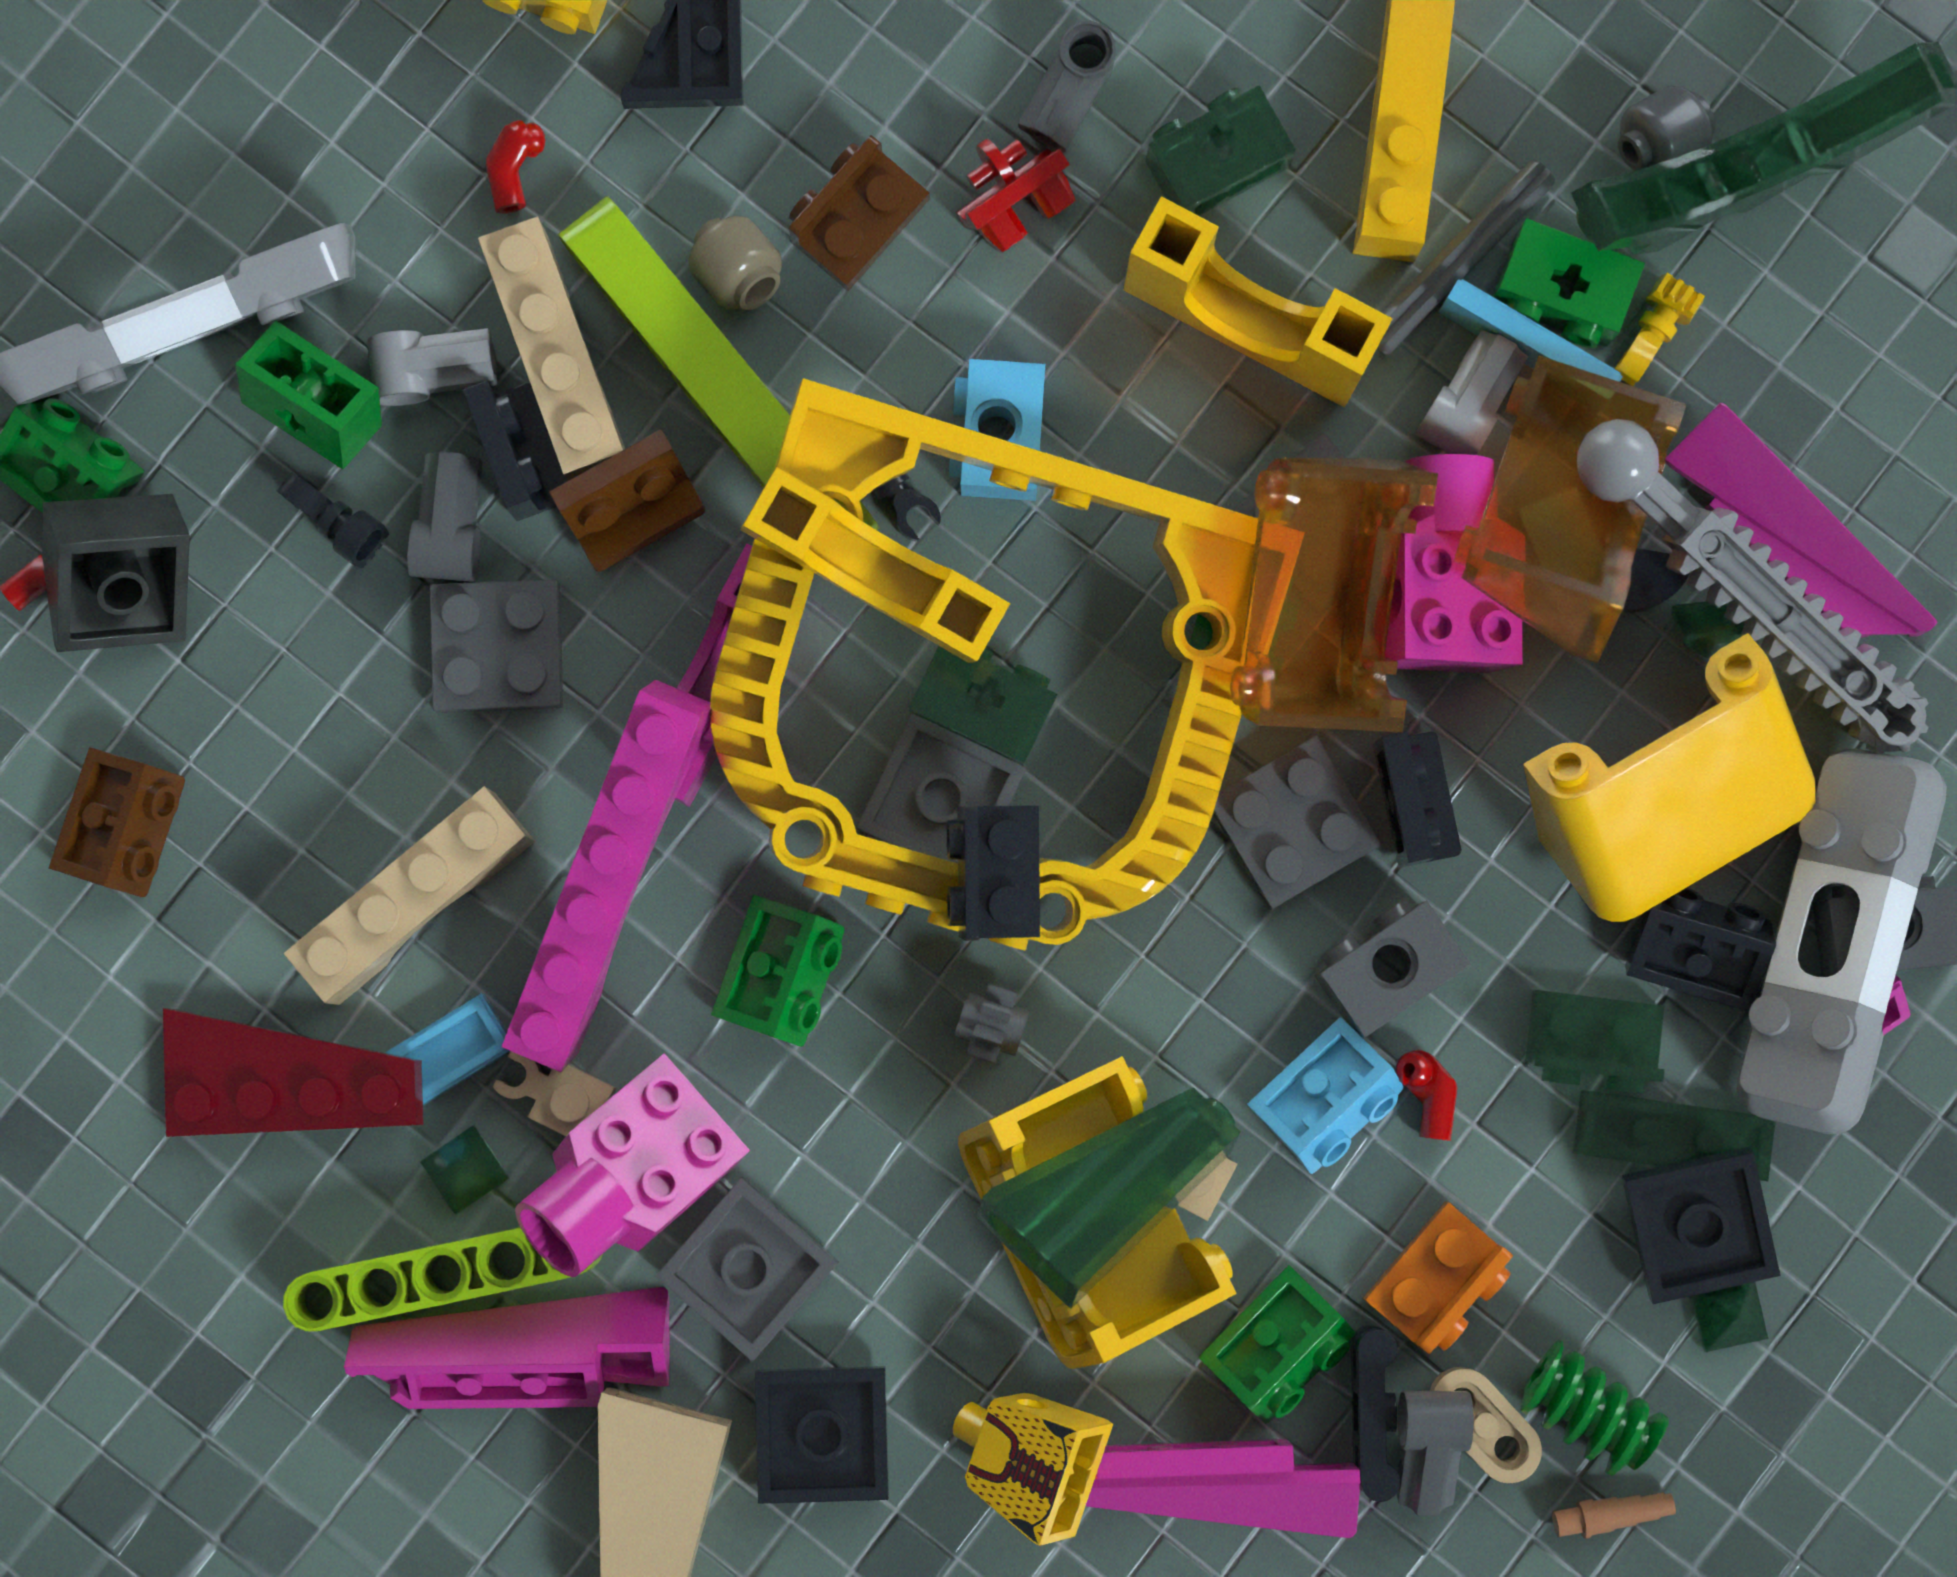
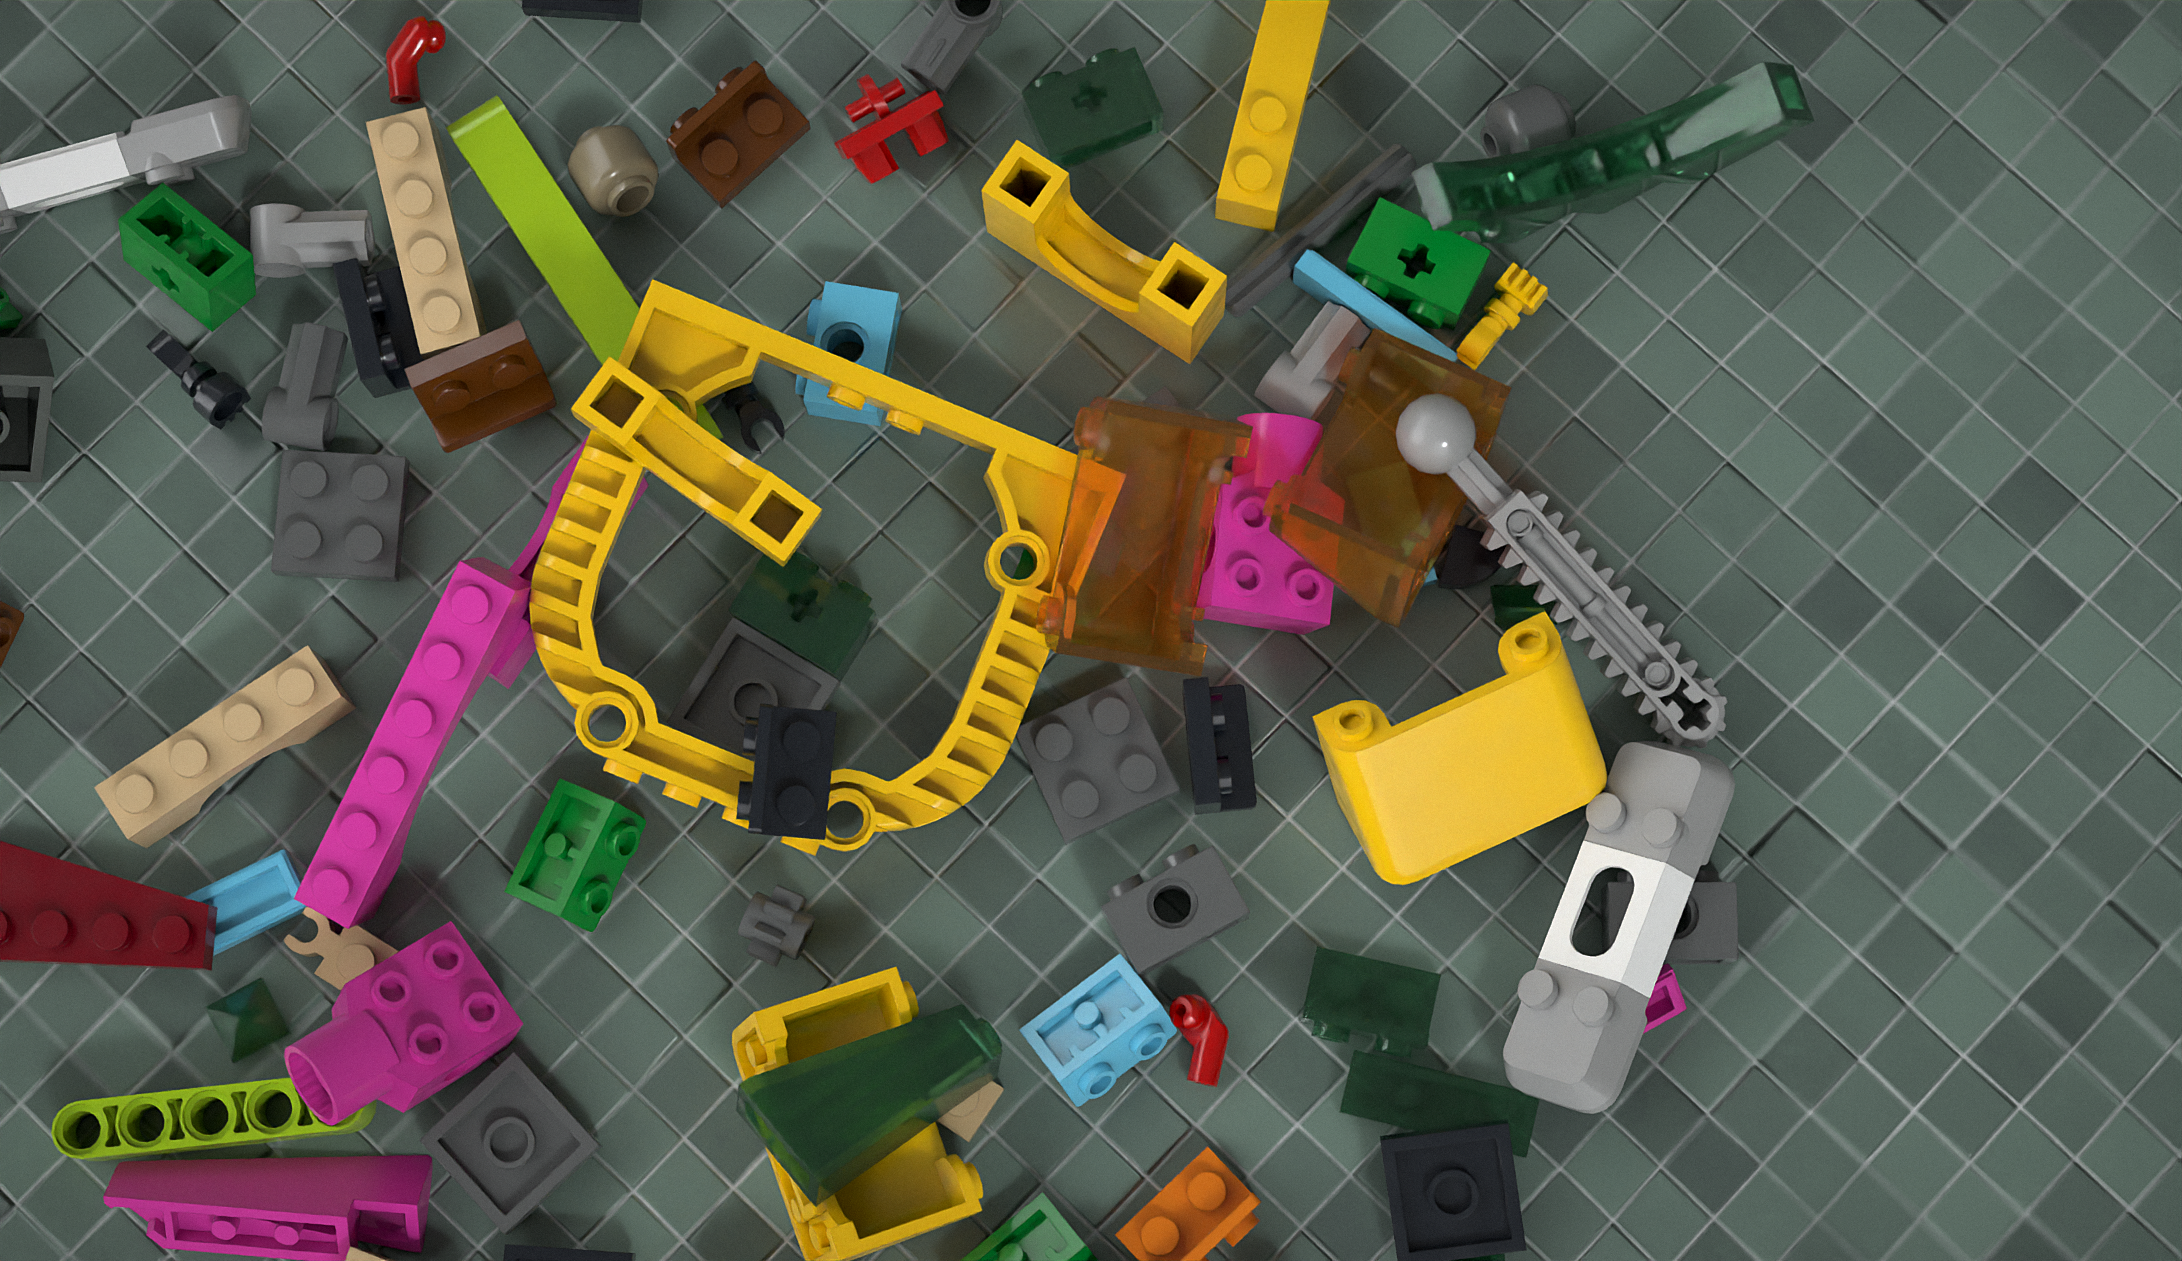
camera: 10 degrees right, 5 degrees down
black bracket [1625,887,1777,1012] -> none
dark pink wedge [1663,403,1937,638] -> none

